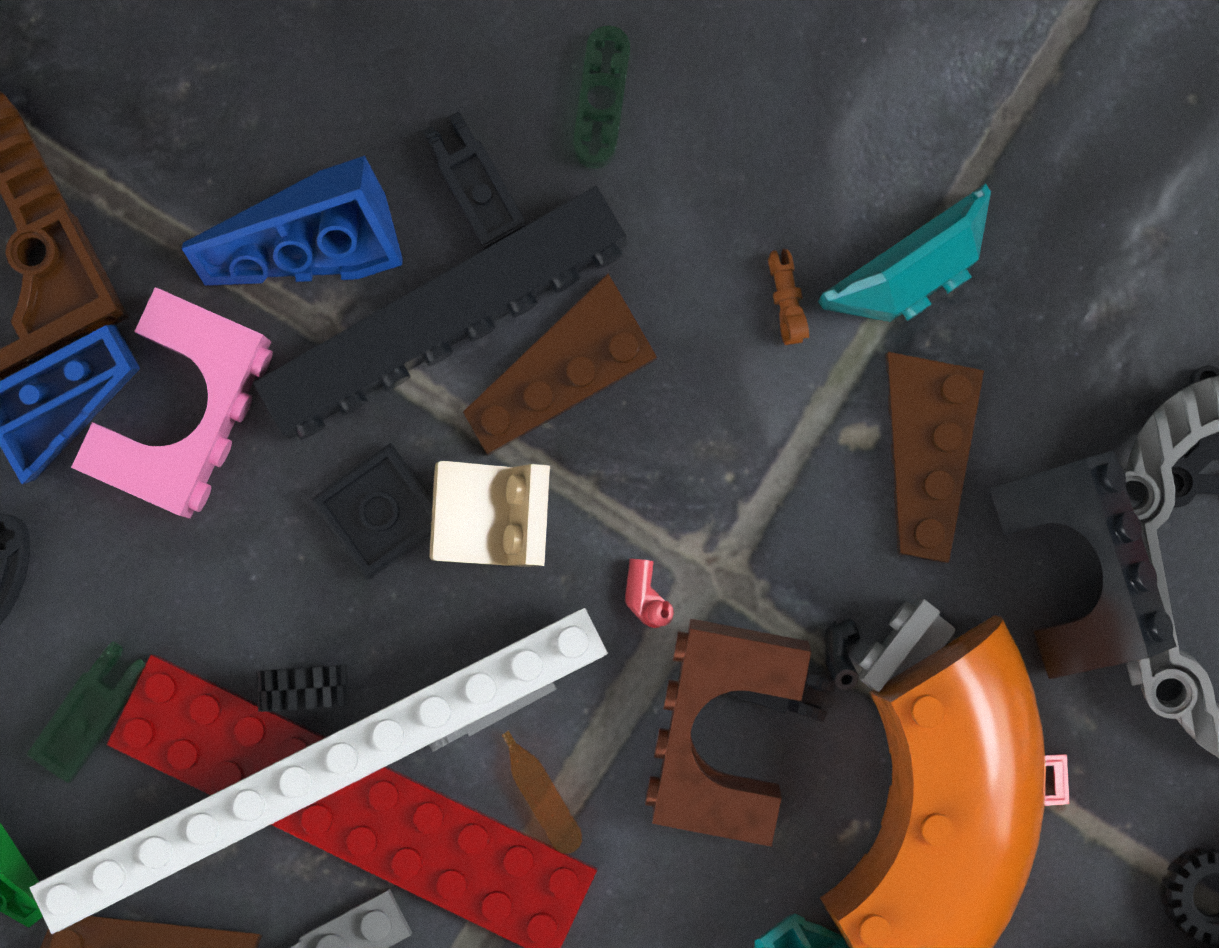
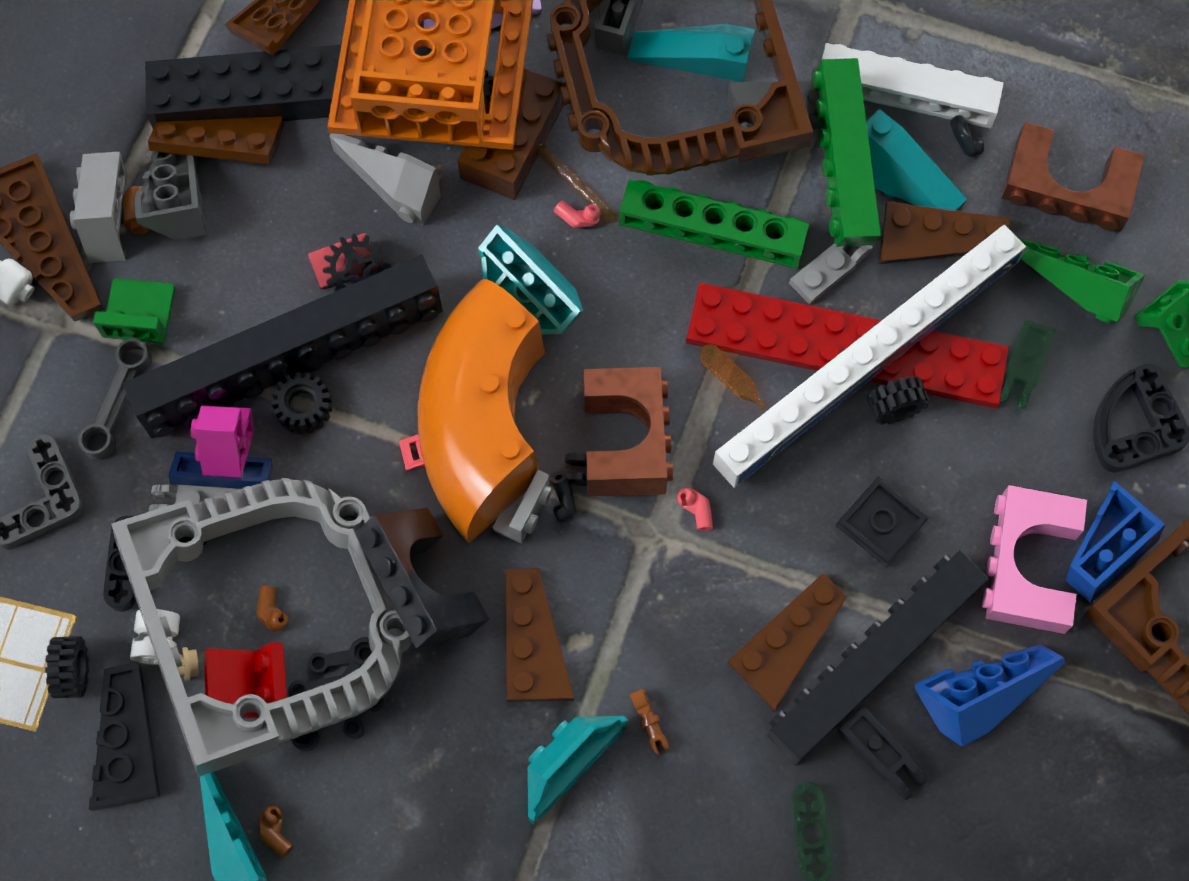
camera: 165 degrees right, 15 degrees down
bracket [430,461,550,567] -> none

